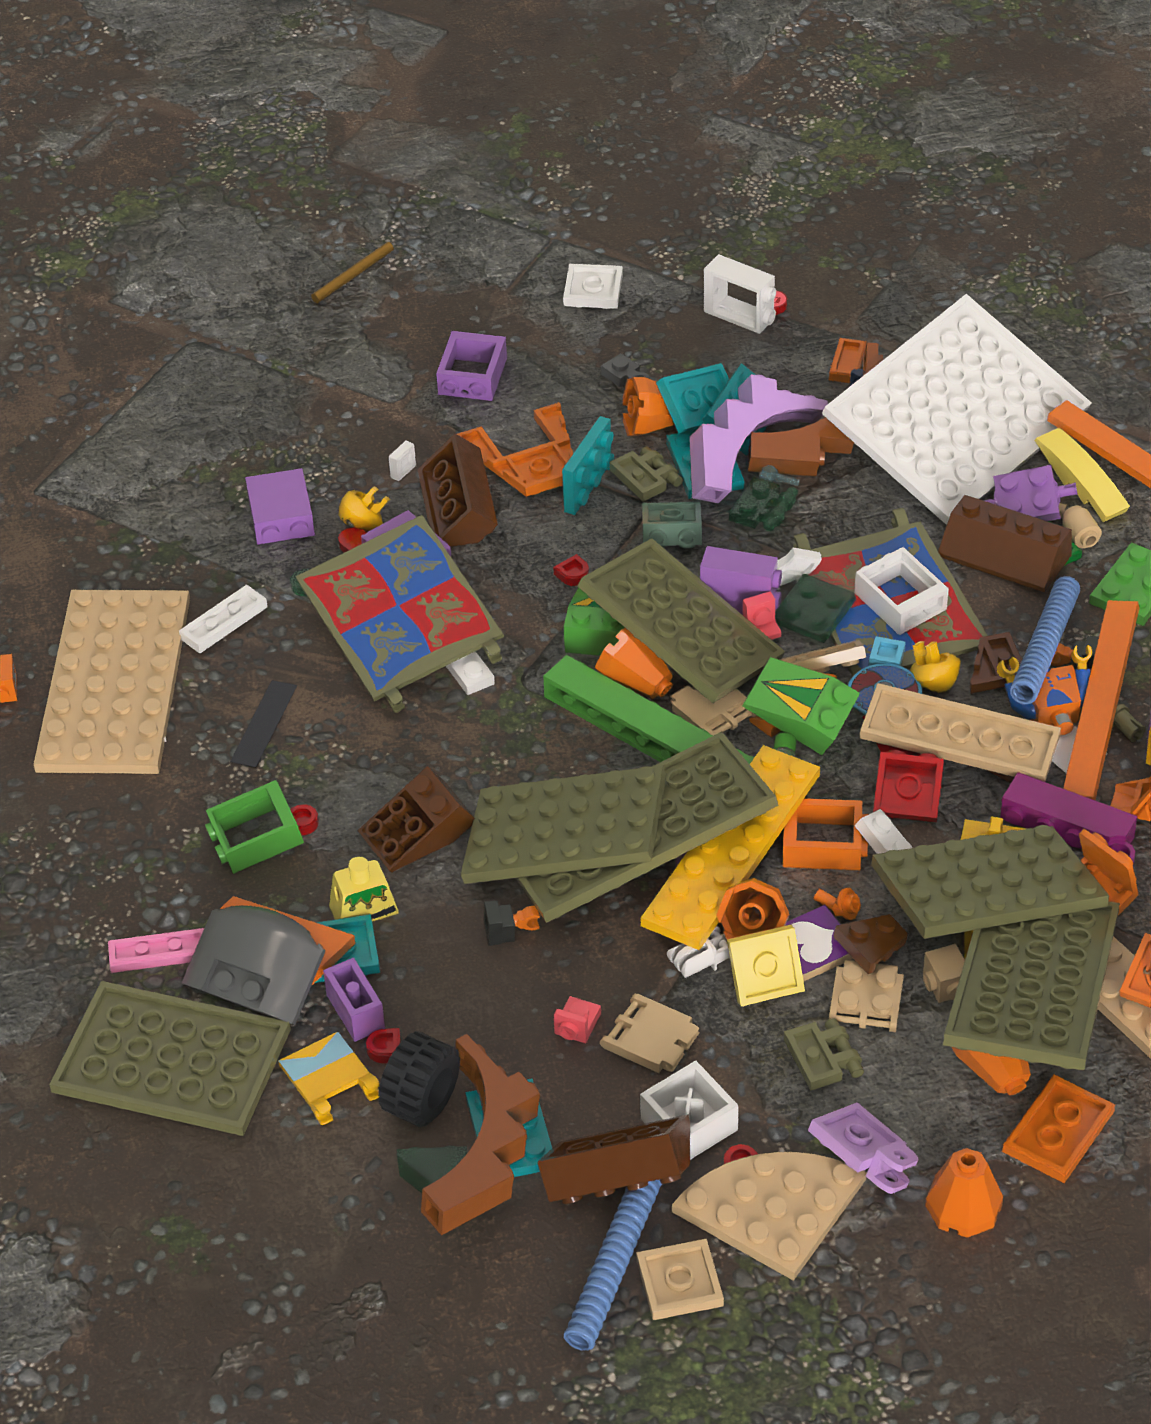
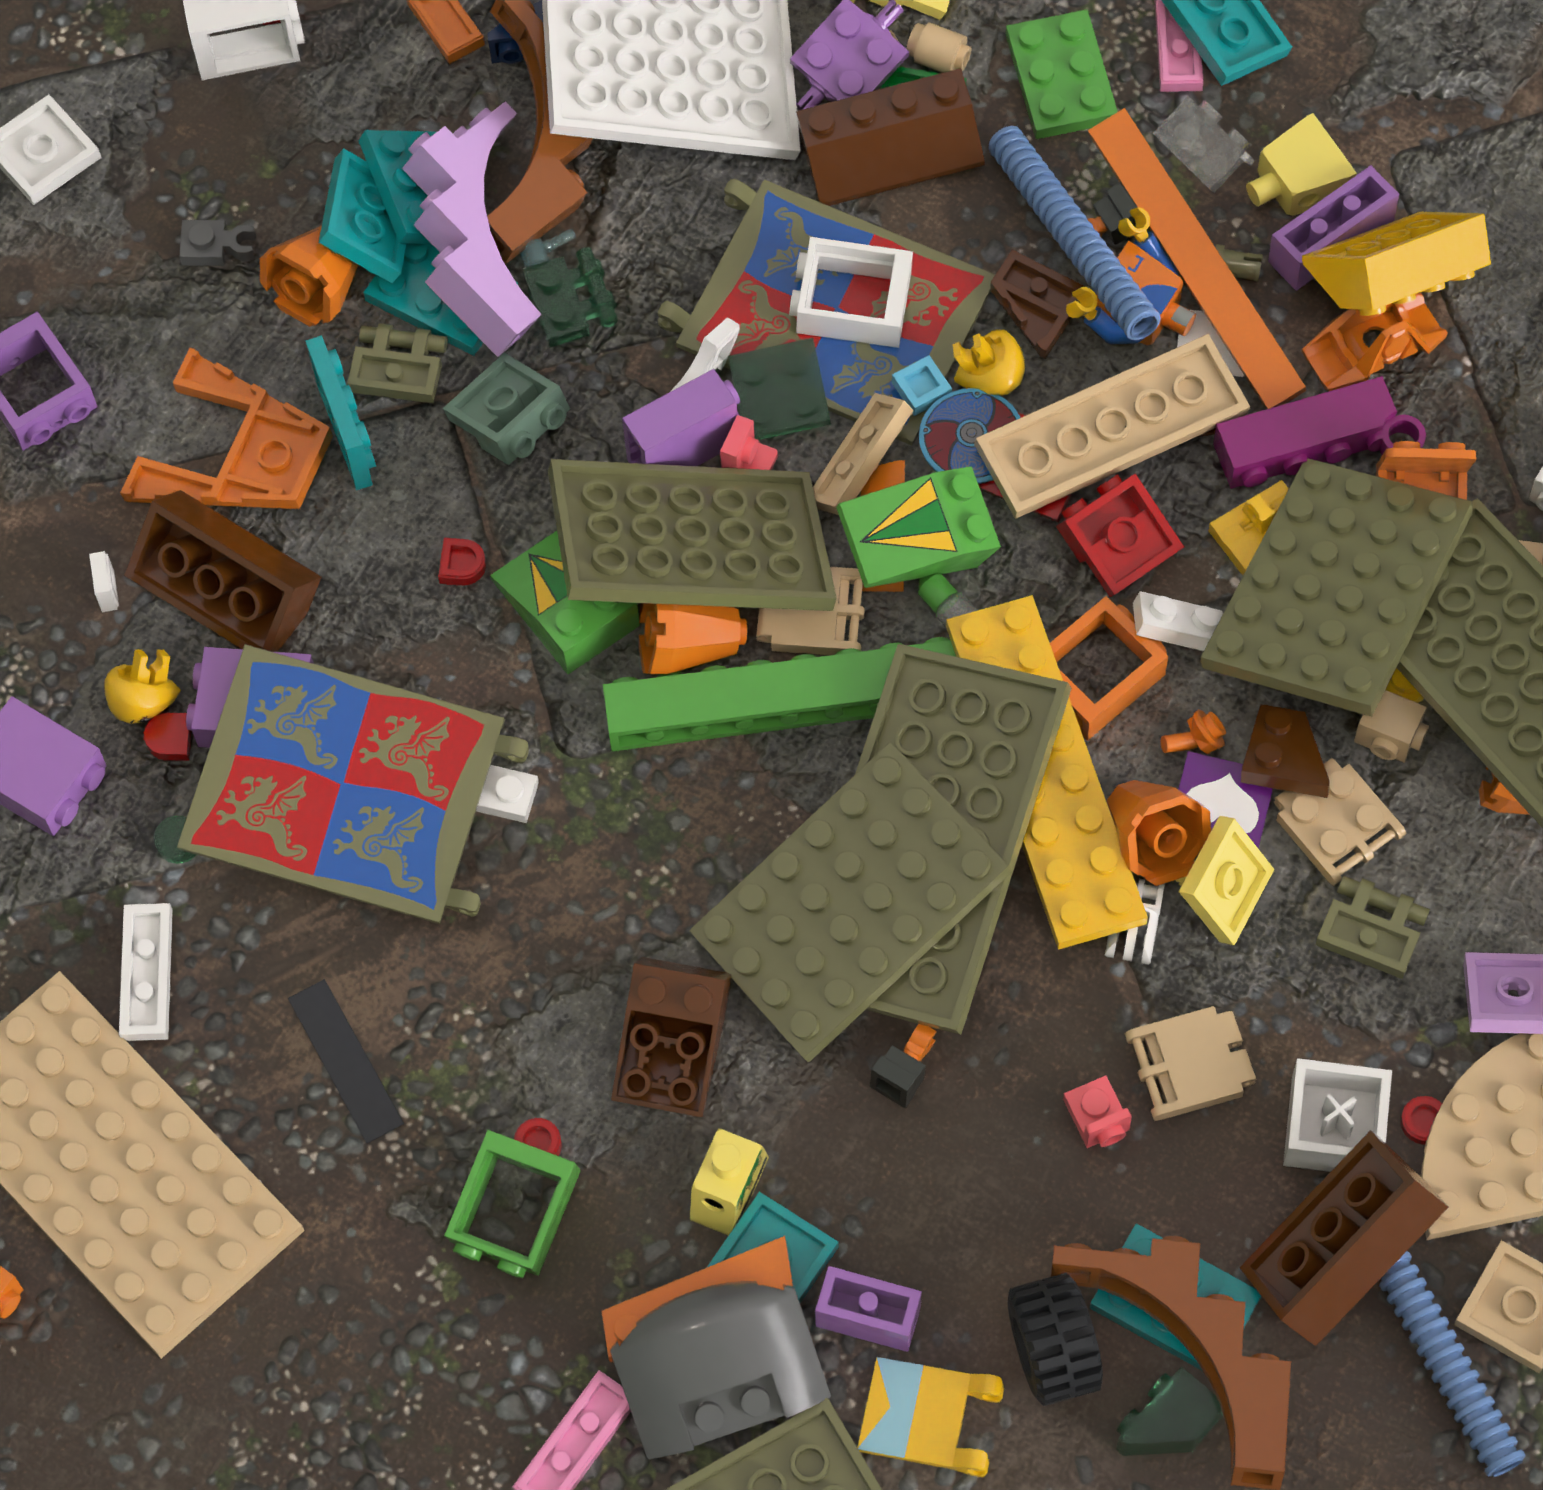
camera: 45 degrees left, 20 degrees up
red tile [366,1028,401,1063] -> none

